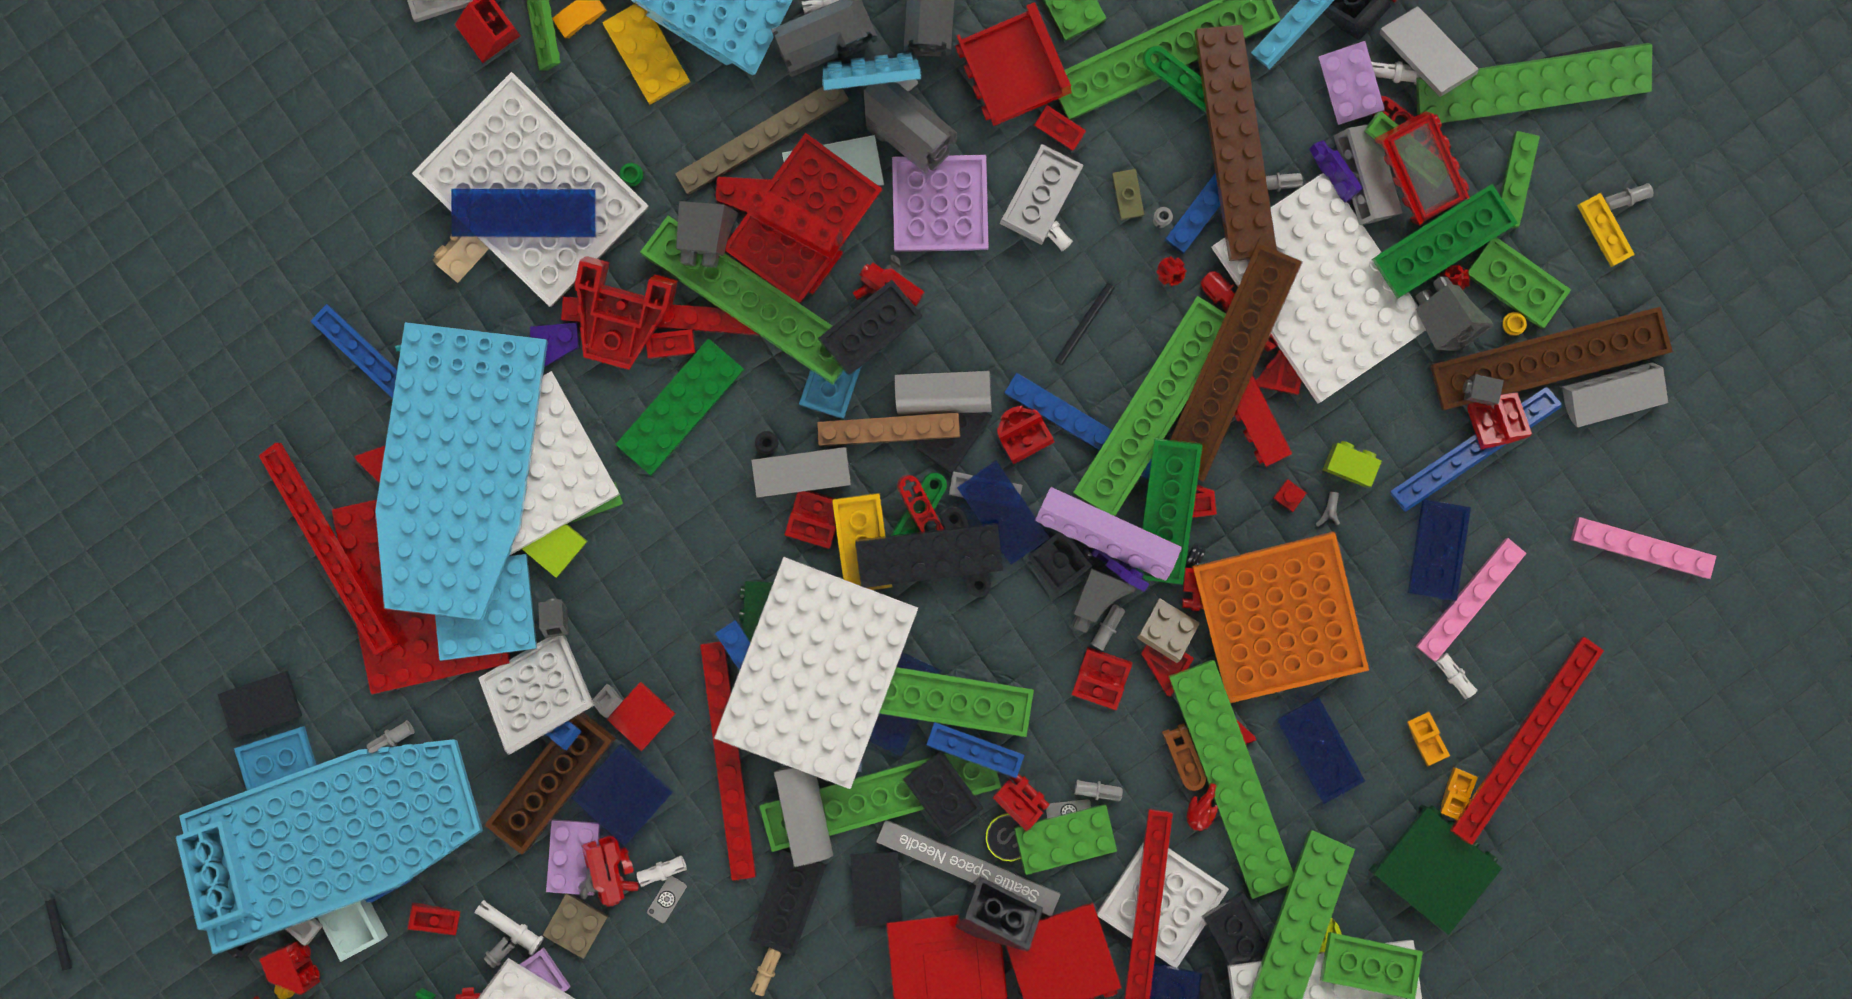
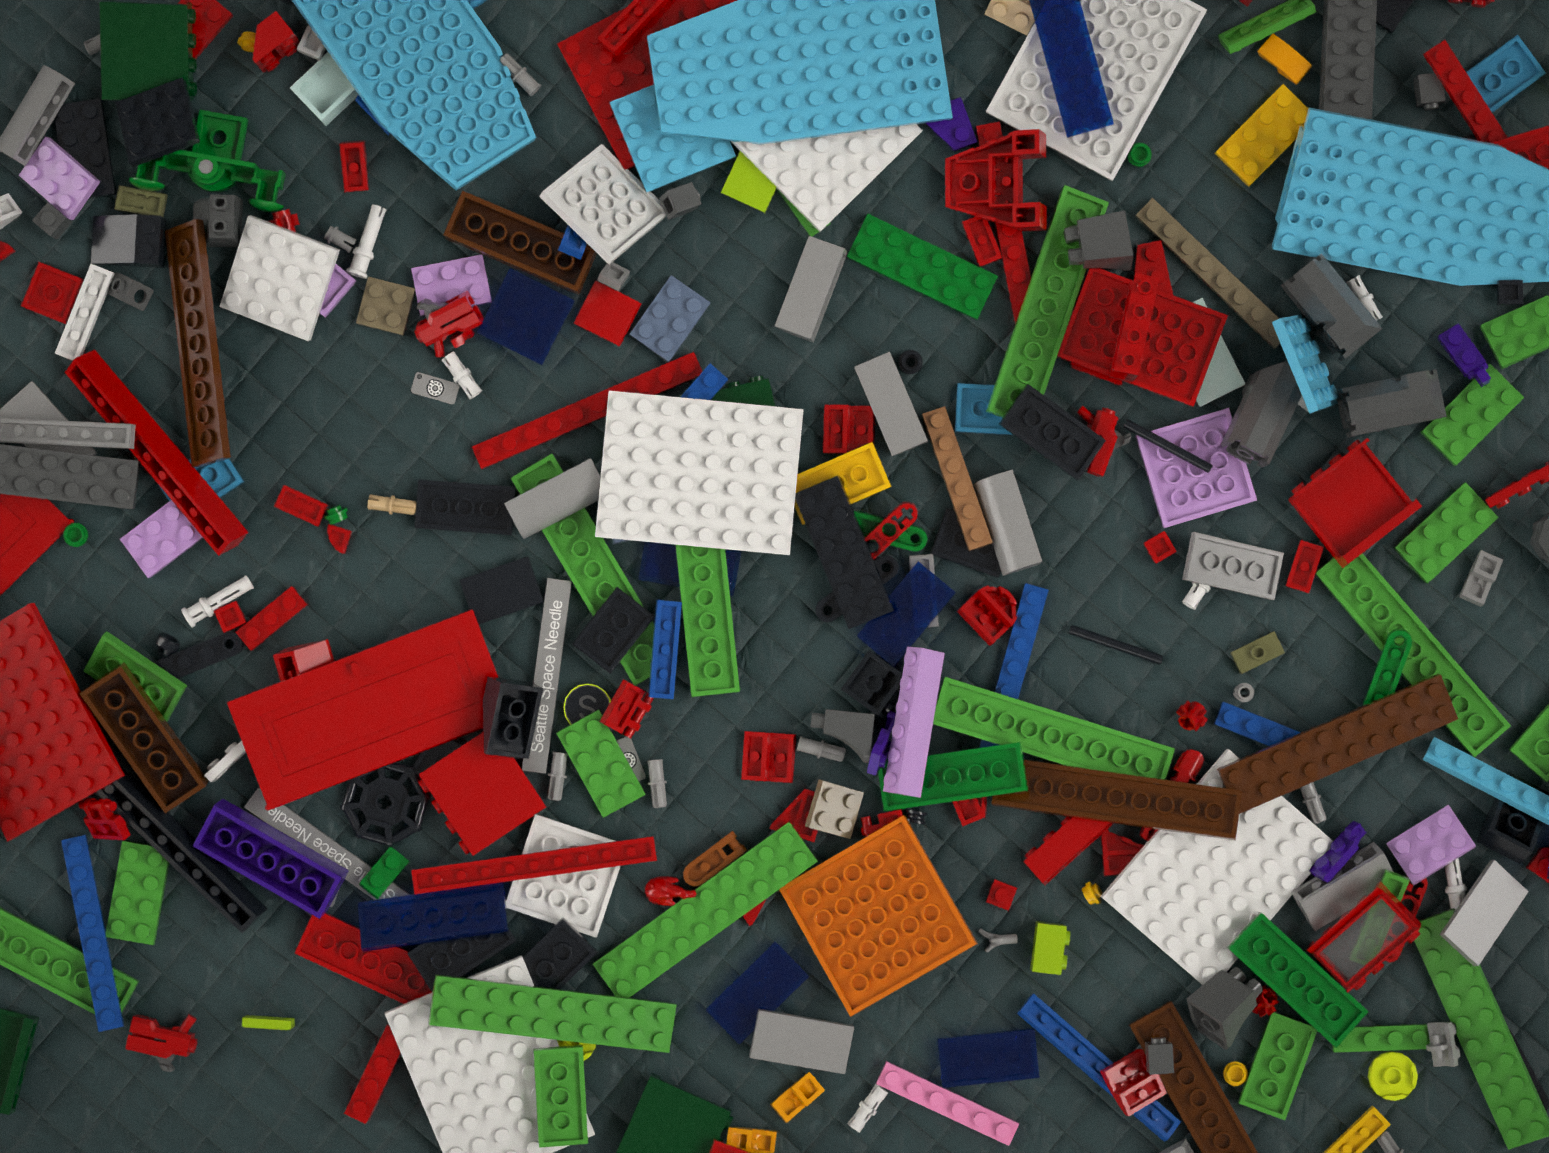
camera: 70 degrees right, 0 degrees up
none -> light grey axle [547,752,568,801]
none -> sand blue plate [630,275,711,362]
none -> light grey tile [749,1009,854,1074]
none -> light grey brick [775,236,848,343]
none -> yellow plate [1082,881,1103,905]
none -> black bar [1123,419,1213,473]
none -> red plate [1143,531,1177,564]
none -> neon yellow tile [1368,1051,1418,1101]
none -> light grey hips [1426,1022,1460,1067]

